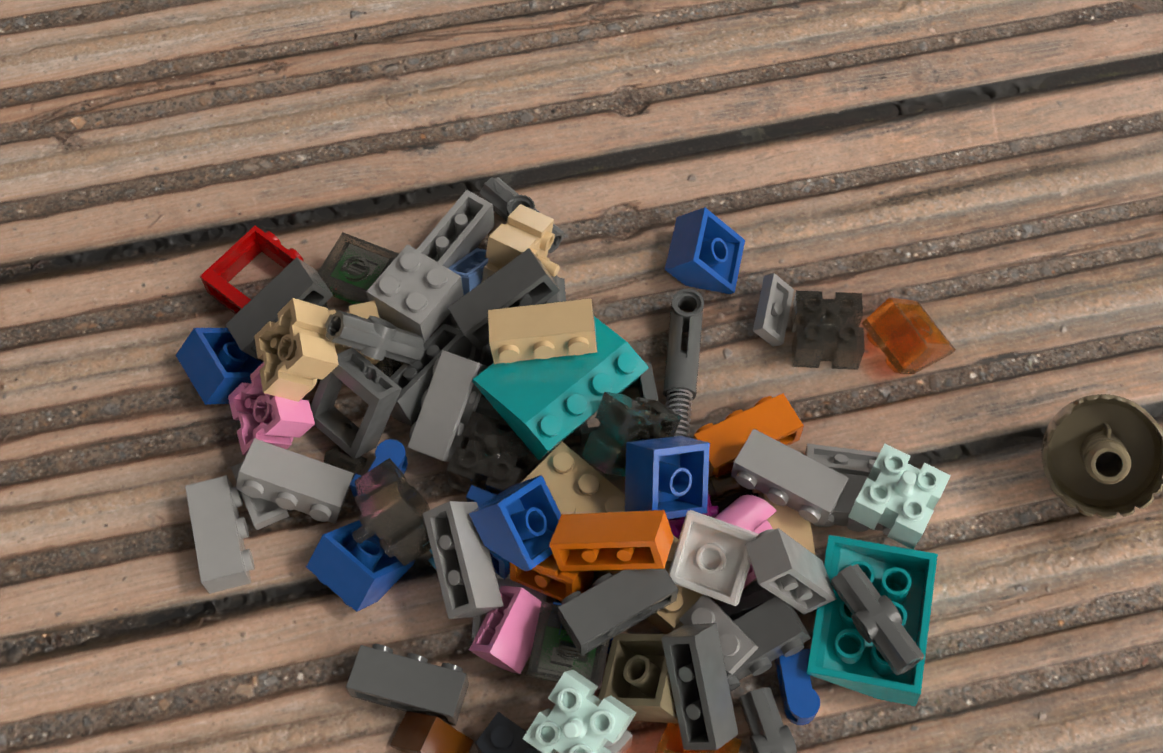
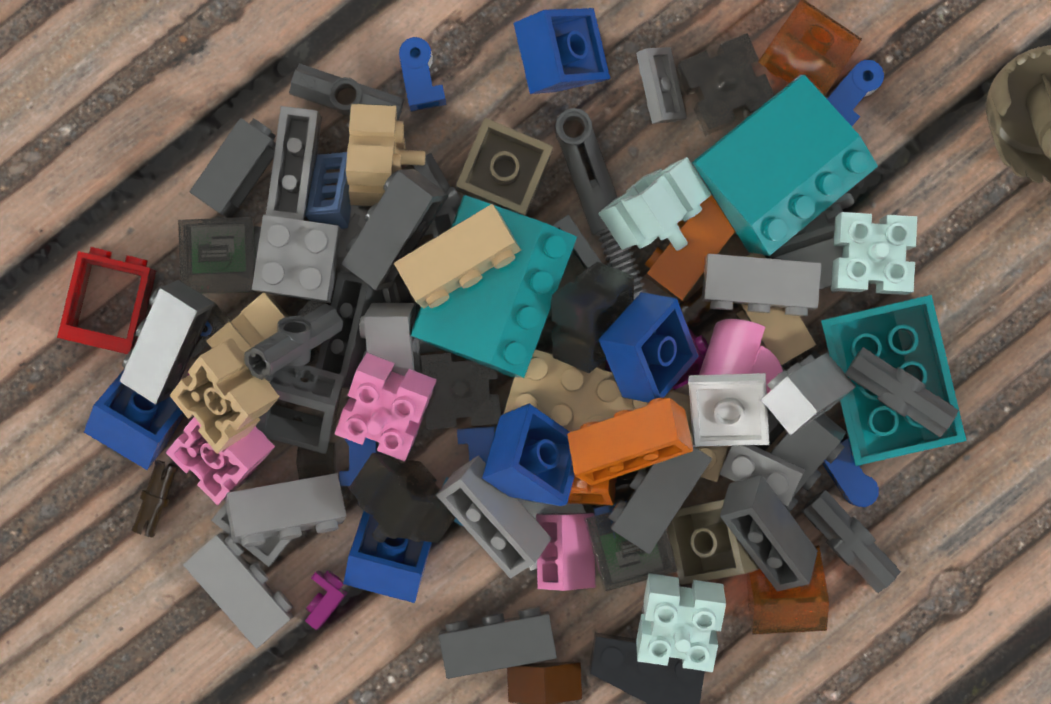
camera: 25 degrees left, 25 degrees up
none -> dark brown pin [131,460,178,537]
none -> dark grey window [189,118,276,219]
none -> magenta bracket [305,570,347,630]
none -> bright pink brick [335,353,437,461]
none -> blue leg [399,37,447,112]
none -> dark tan brick [456,118,553,216]
none -> light aqua brick [598,157,711,251]
none -> teal slope [692,74,878,256]
none -> blue leg [827,60,884,126]

